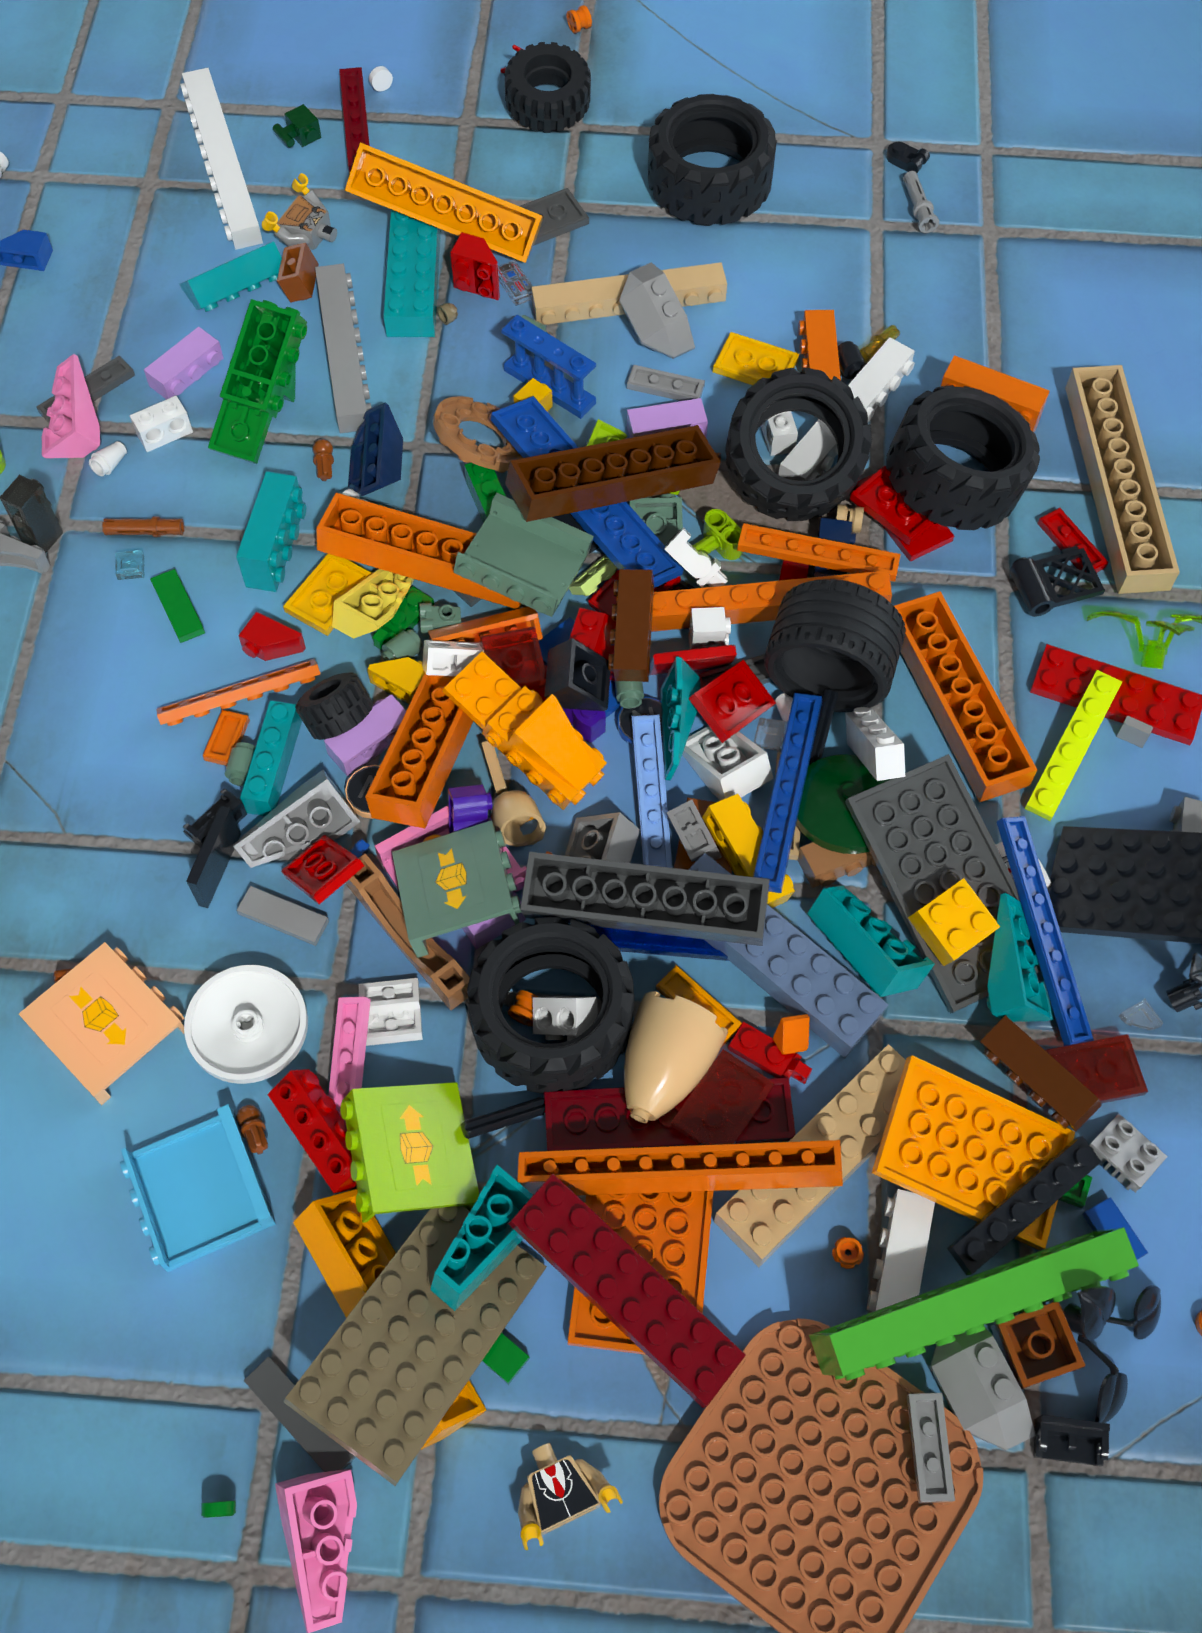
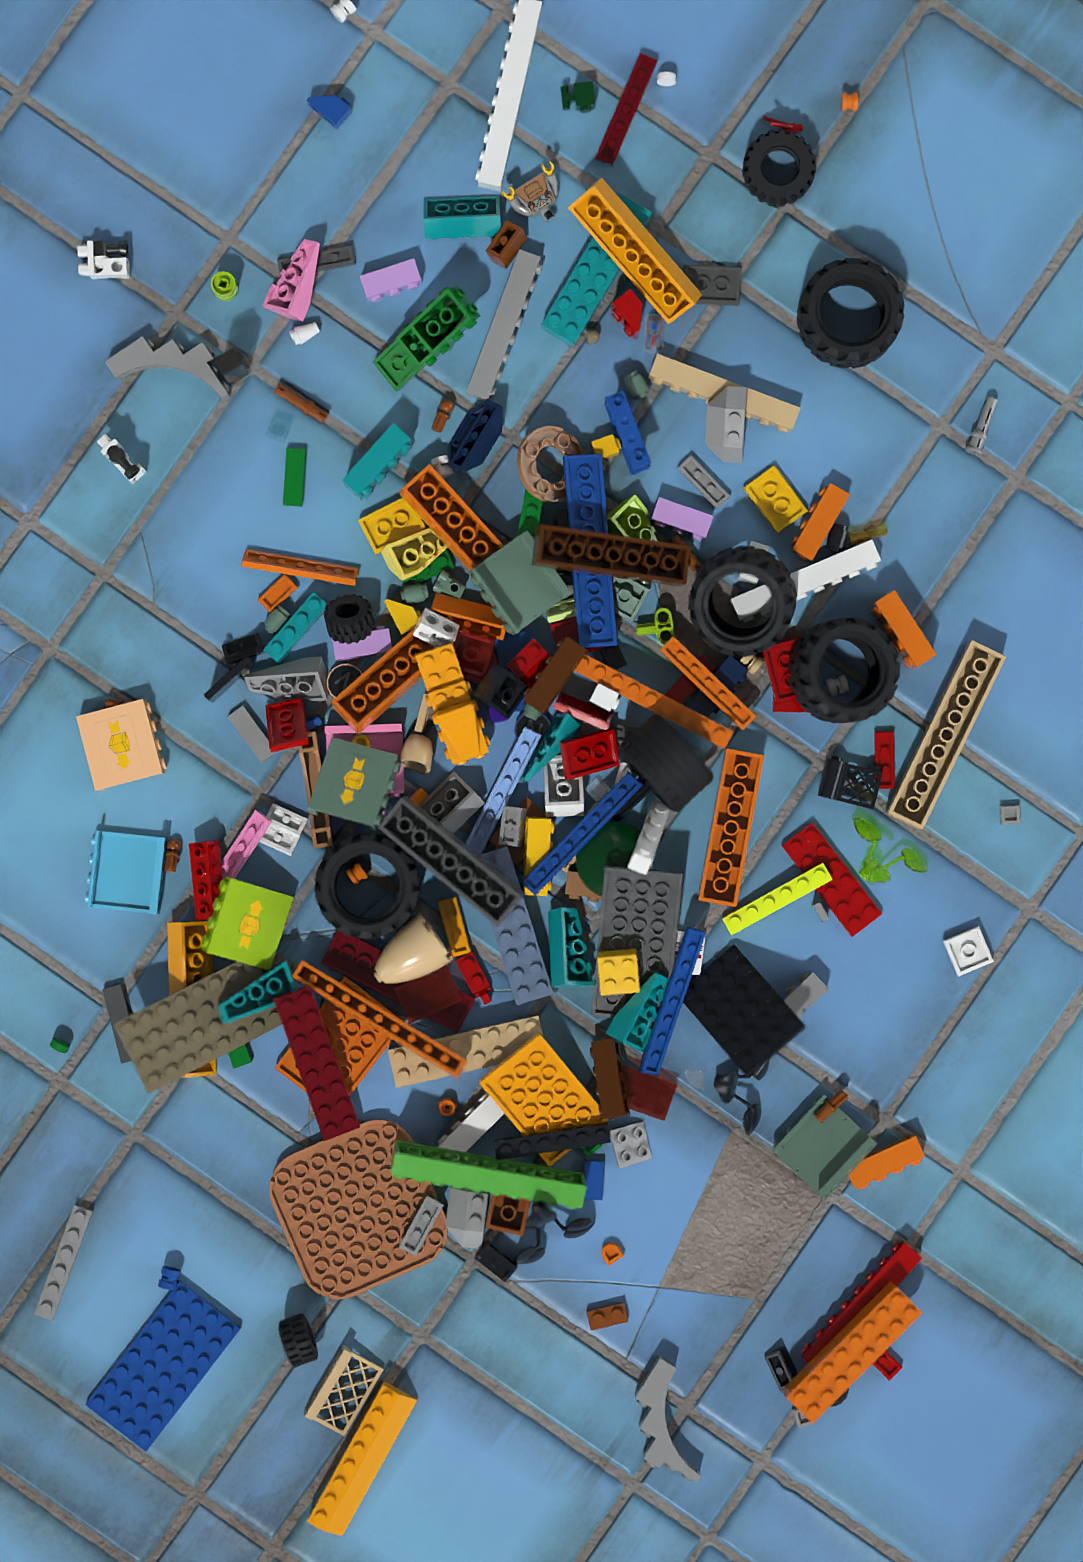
camera: 25 degrees right, 25 degrees up
white brick [130,396,193,452] -> none
white dish [184,965,308,1084] -> none
red slope [238,612,306,661] -> none
bright pink wedge [275,1469,357,1633] -> none
dark purple brick [448,784,492,834] -> none
black axle [461,1097,545,1139] -> none
torso [518,1443,623,1550] -> none
white brick [533,996,598,1041] -> none
white hips [664,527,728,587] -> none
orange slope [773,1014,810,1054] -> none
black plate [886,141,930,173] -> none

